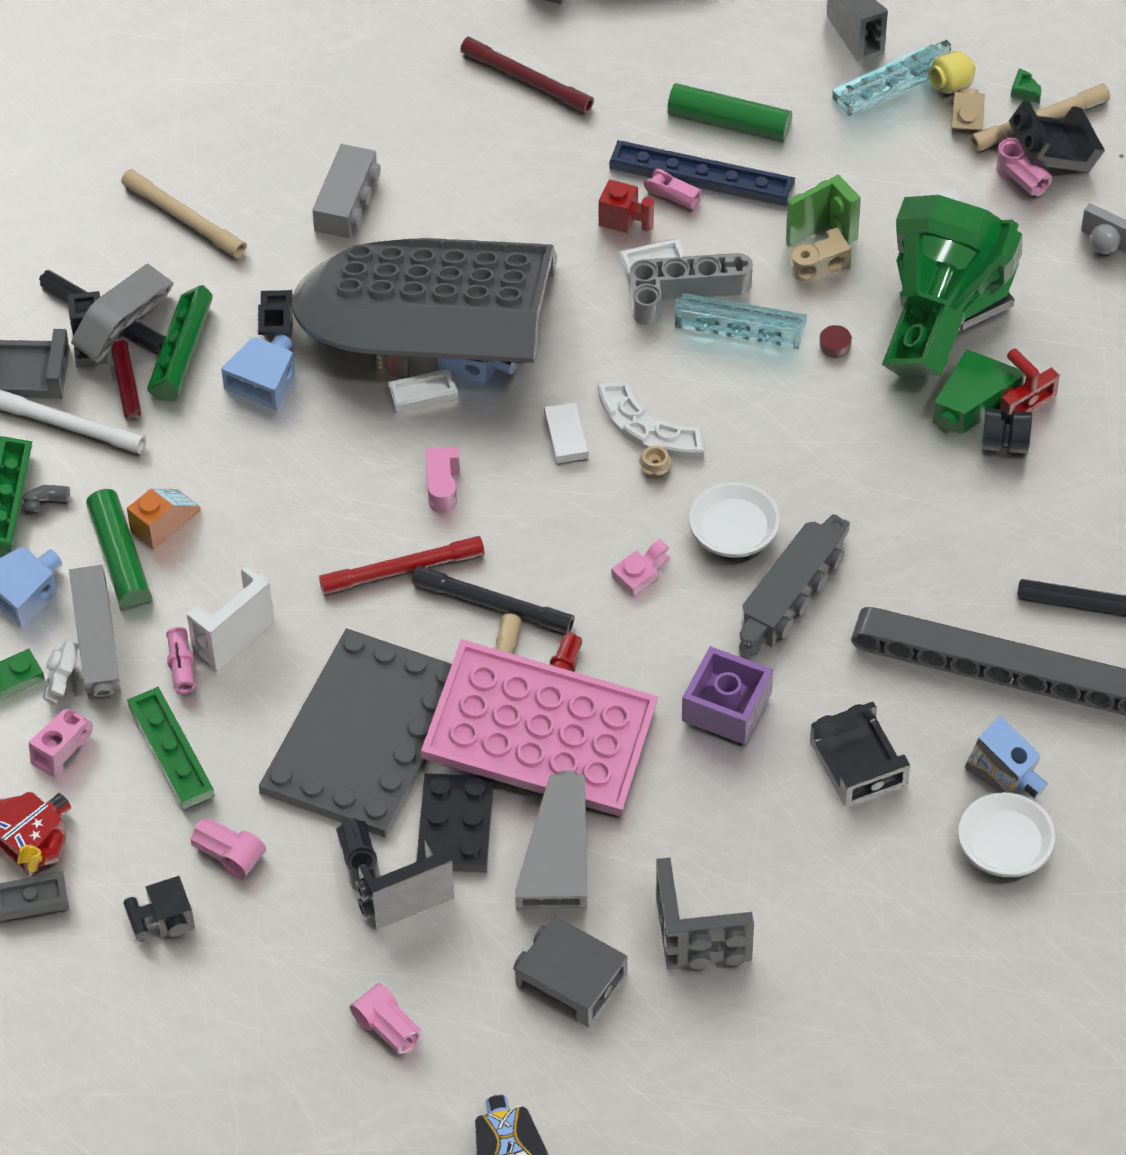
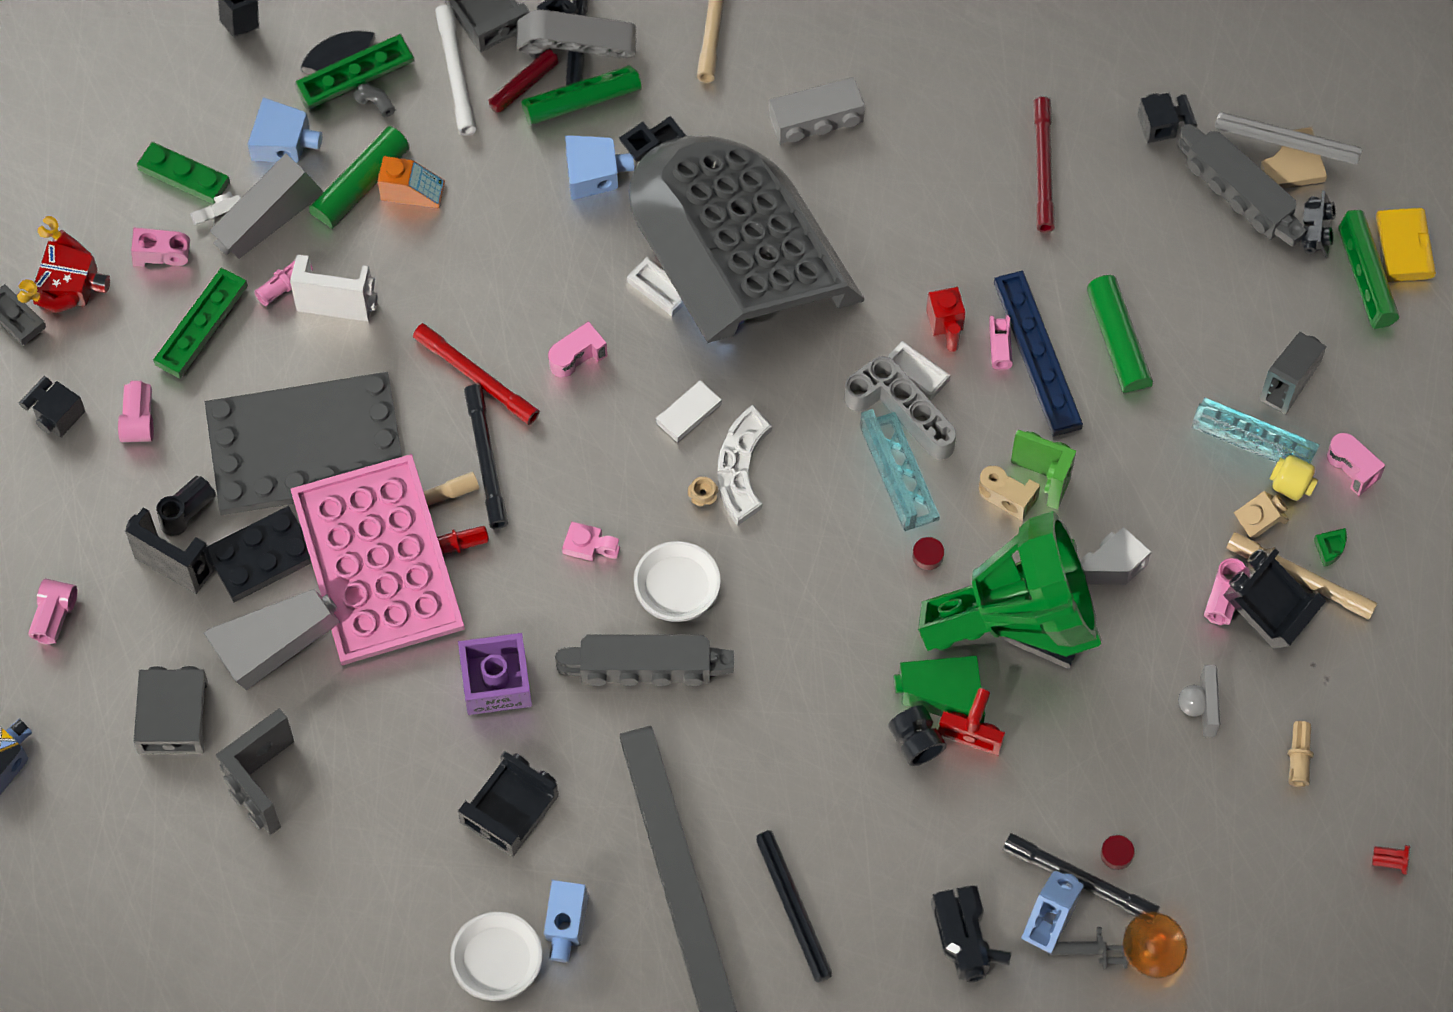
camera: 55 degrees right, 10 degrees up
none -> bright pink leg [1327,433,1385,496]

